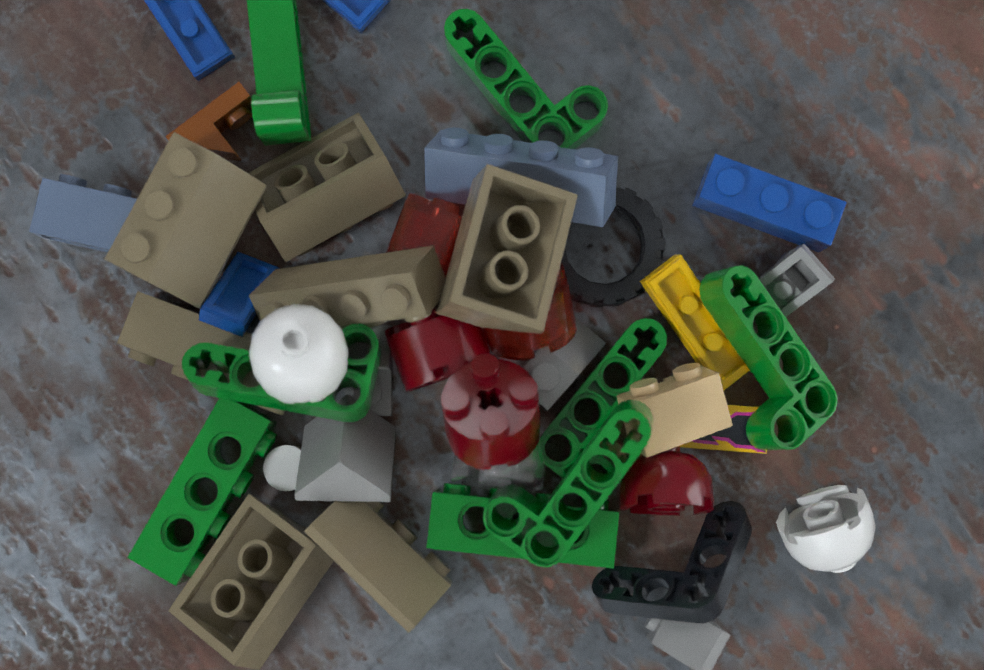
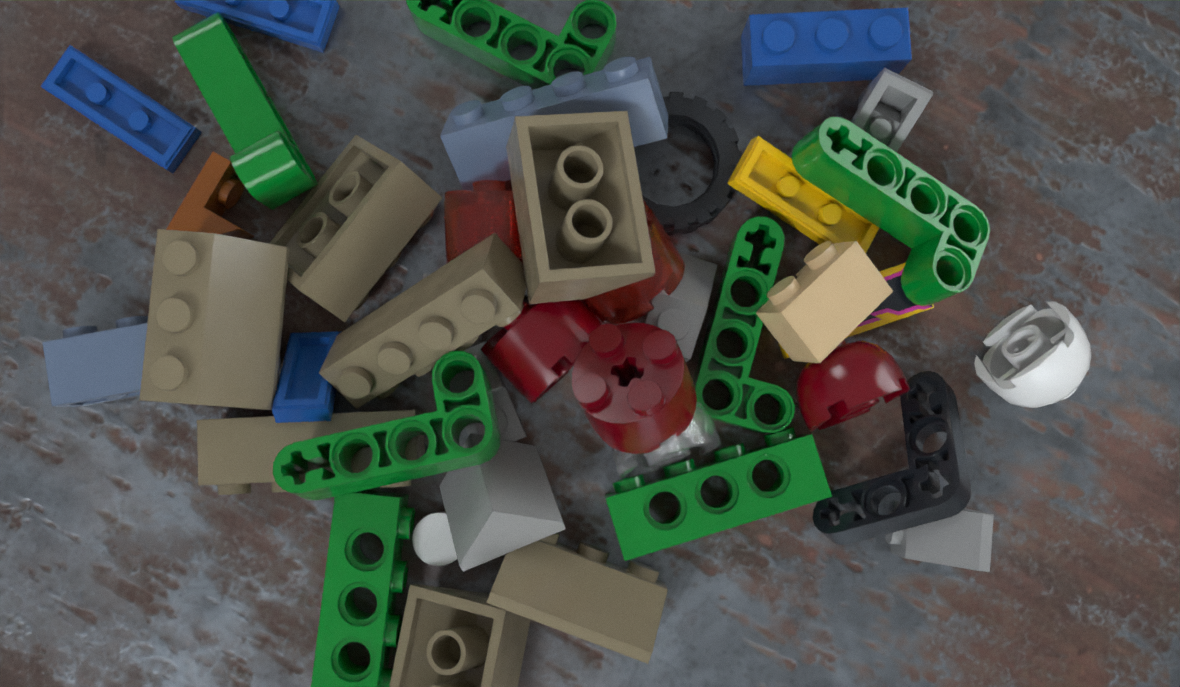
camera: 25 degrees left, 0 degrees up
white cylinder [249,304,348,404] -> none
green beam [483,400,653,567] -> none

